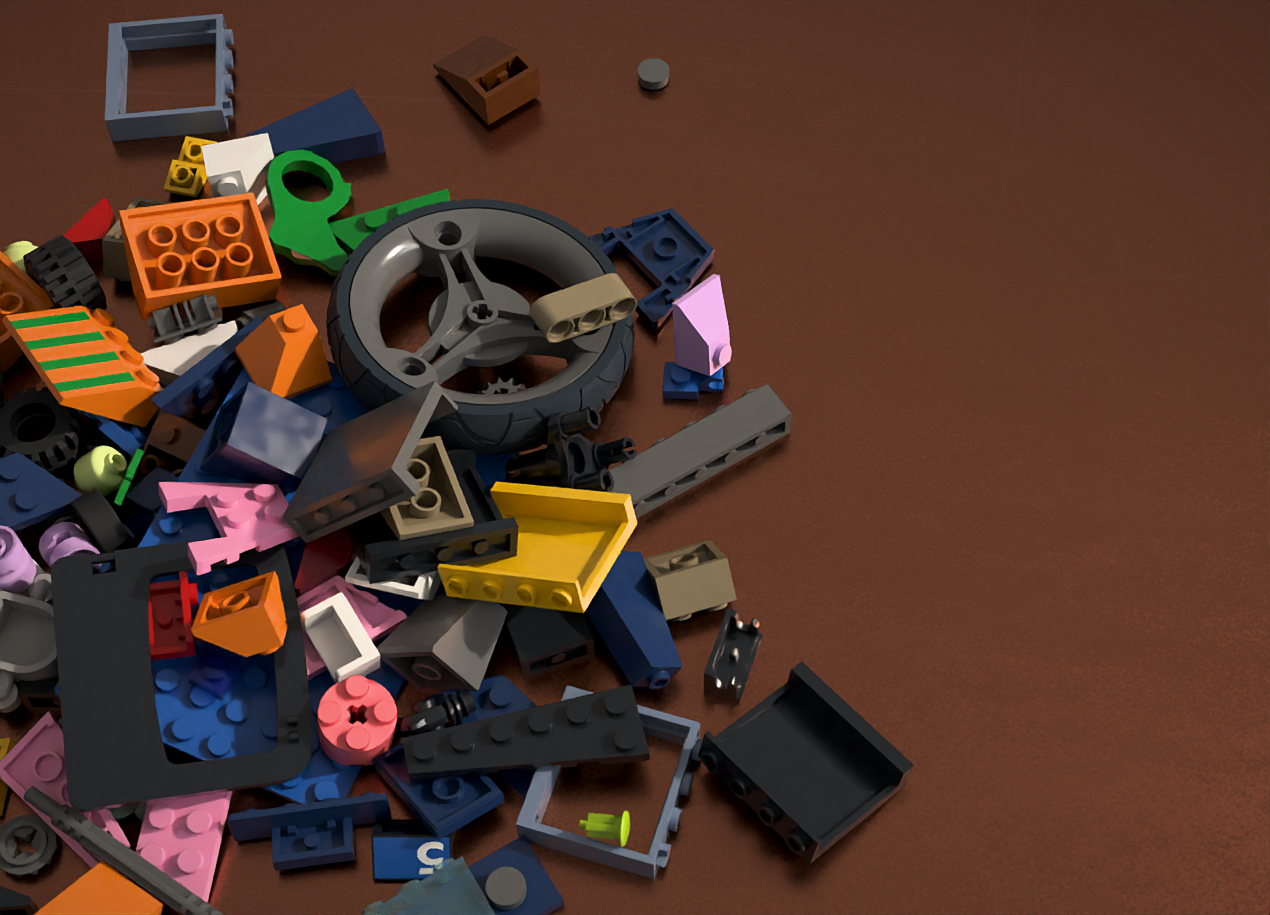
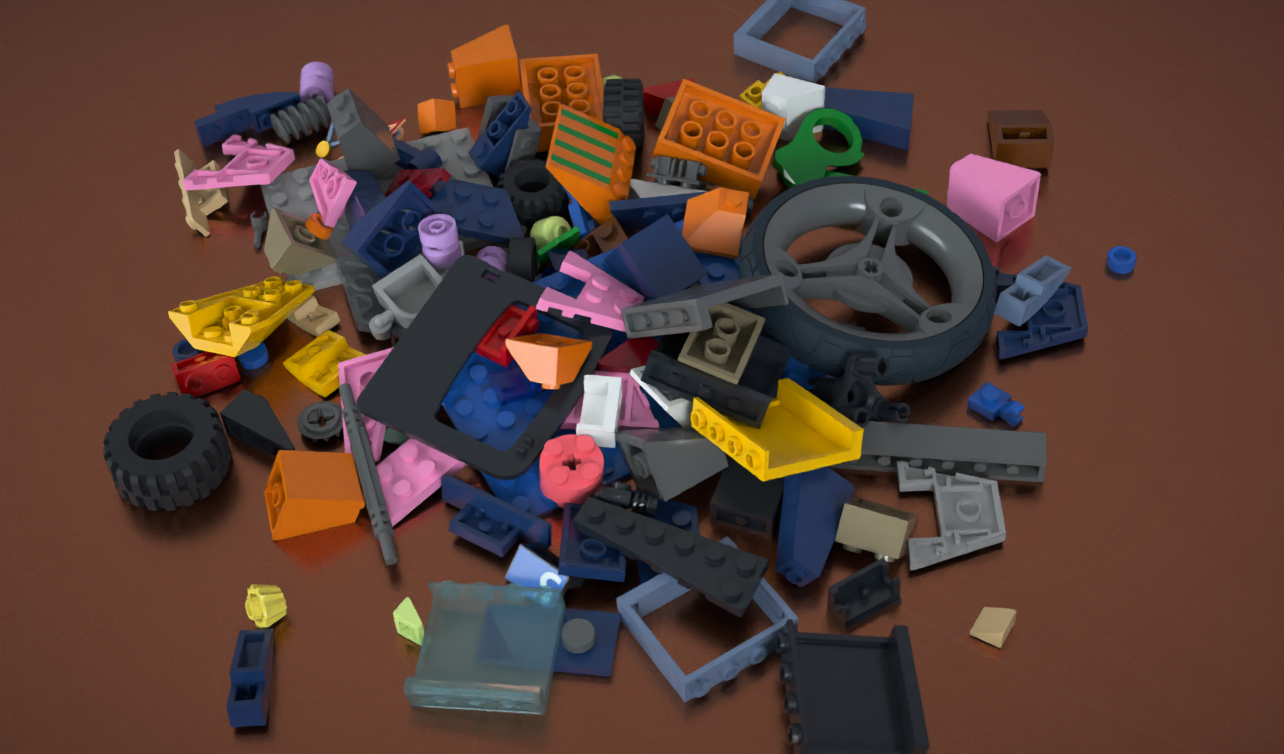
camera: 40 degrees right, 10 degrees down
dark tan beam [529,273,637,343] -> none
lime piece [578,810,630,847] -> none
dark grey tile [637,58,669,90] -> none
lavender slope [672,274,732,376] -> none
none -> light grey wing [896,461,1006,570]
none -> bright pink slope [946,154,1041,243]
none -> tan slope [969,607,1017,648]
none -> sand blue slope [994,255,1072,327]
none -> blue tile [1106,246,1137,274]

